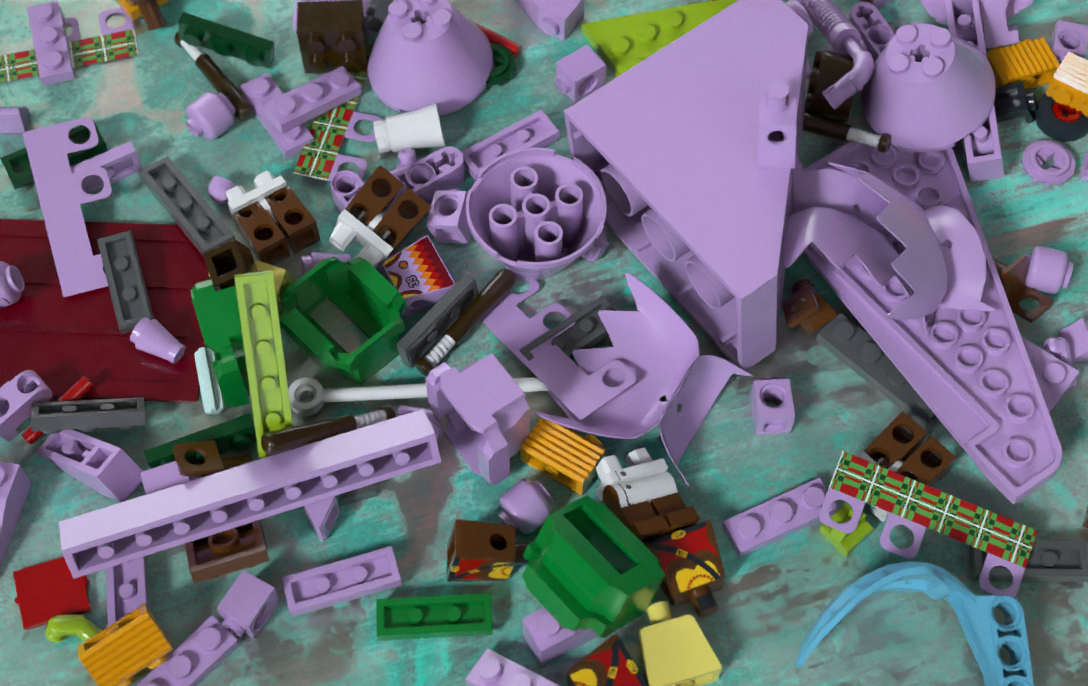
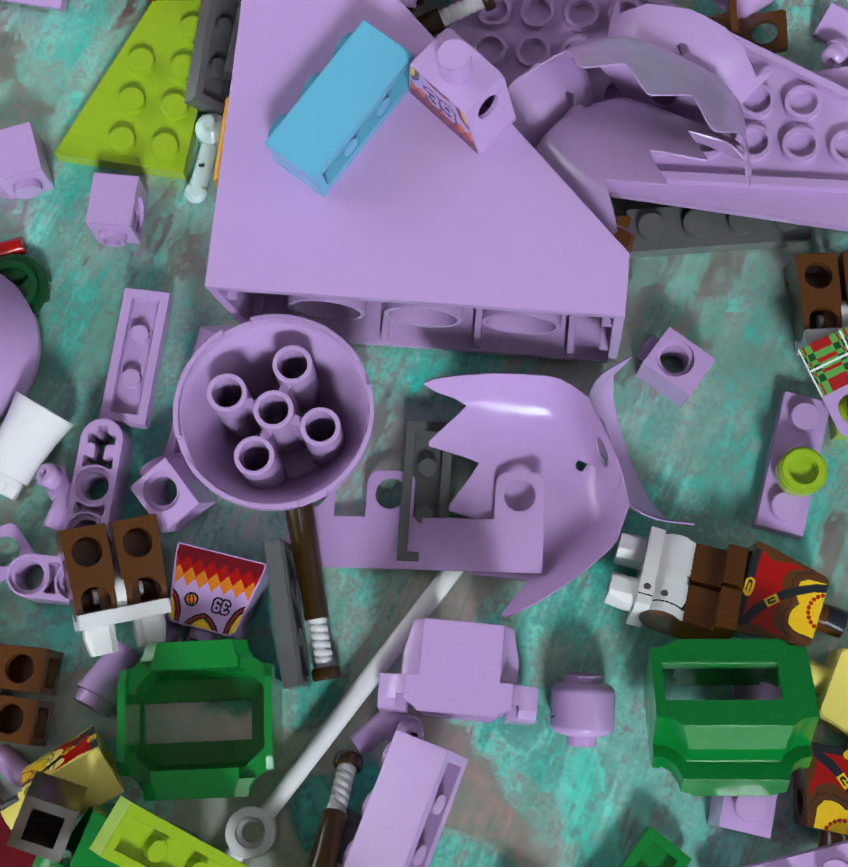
camera: 45 degrees left, 15 degrees up
reddish brown torso [447,519,530,582] -> none
light orange brick [520,417,606,496] -> none
none -> medium azure brick [265,20,415,197]
none -> lime tile [775,447,828,497]

